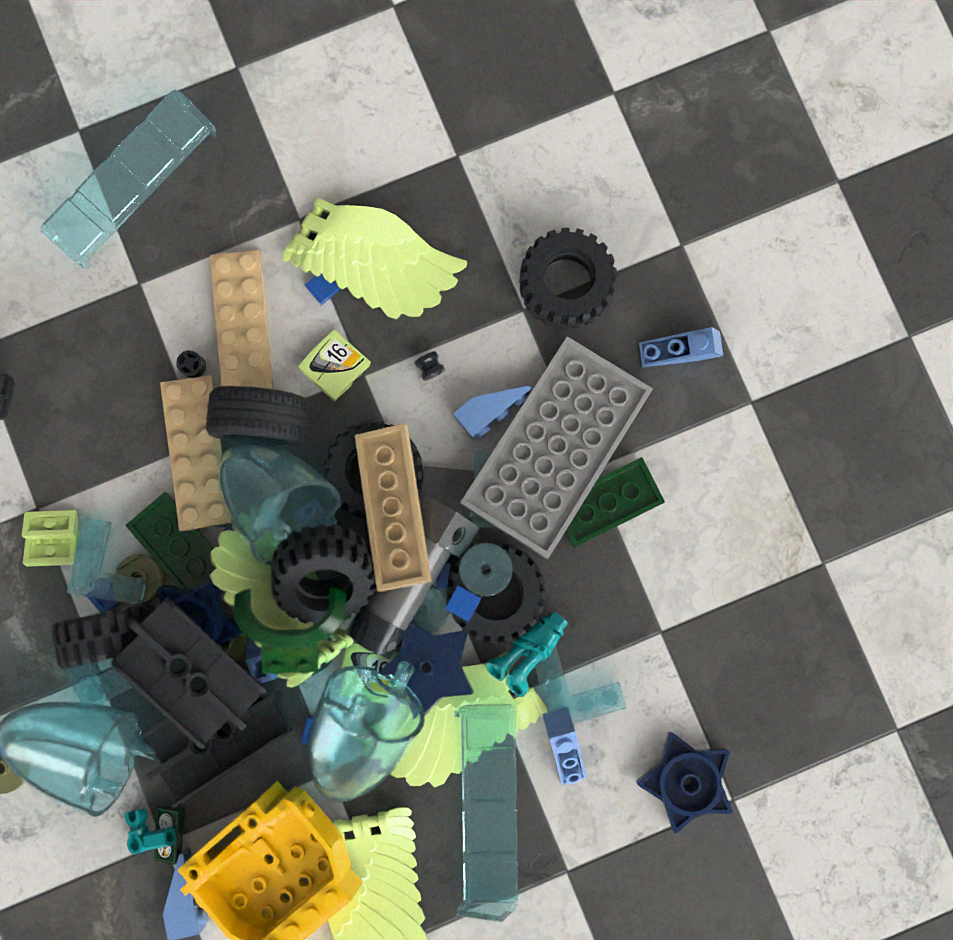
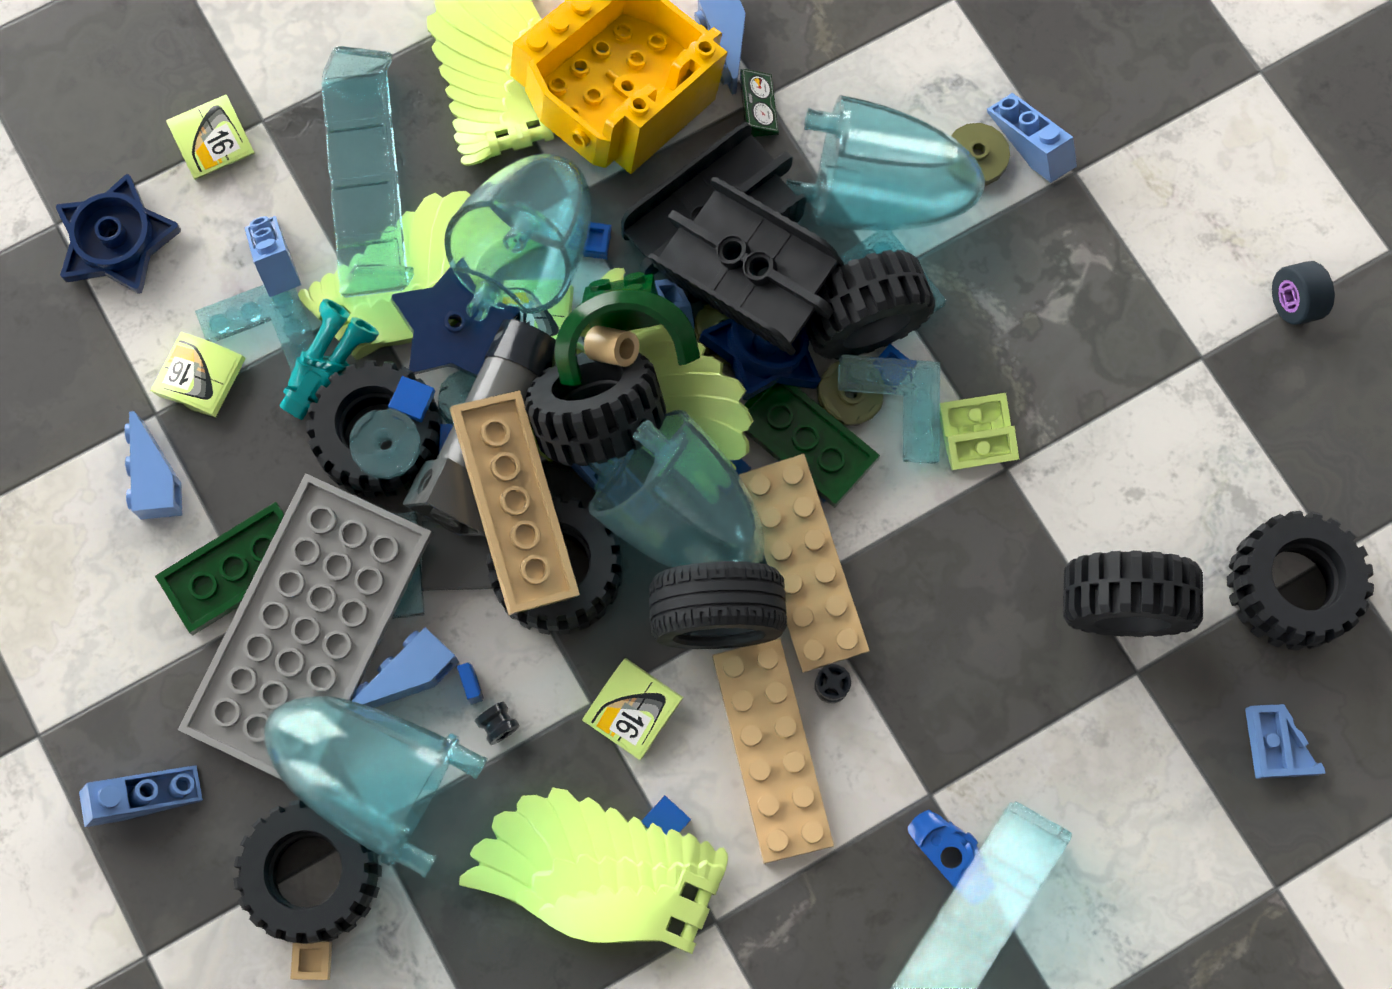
camera: 170 degrees right, 10 degrees down
teal bar [125,808,177,854] -> none
none -> medium blue slope [125,411,182,520]
none -> yellowish green slope [150,332,246,417]
none -> slope [166,94,255,180]
none -> clear light blue windscreen [264,696,488,878]
none -> tan plate [290,942,332,980]
none -> blue tile [457,662,484,705]
none -> tan brick [584,326,639,367]
none -> blue piece [908,810,996,905]

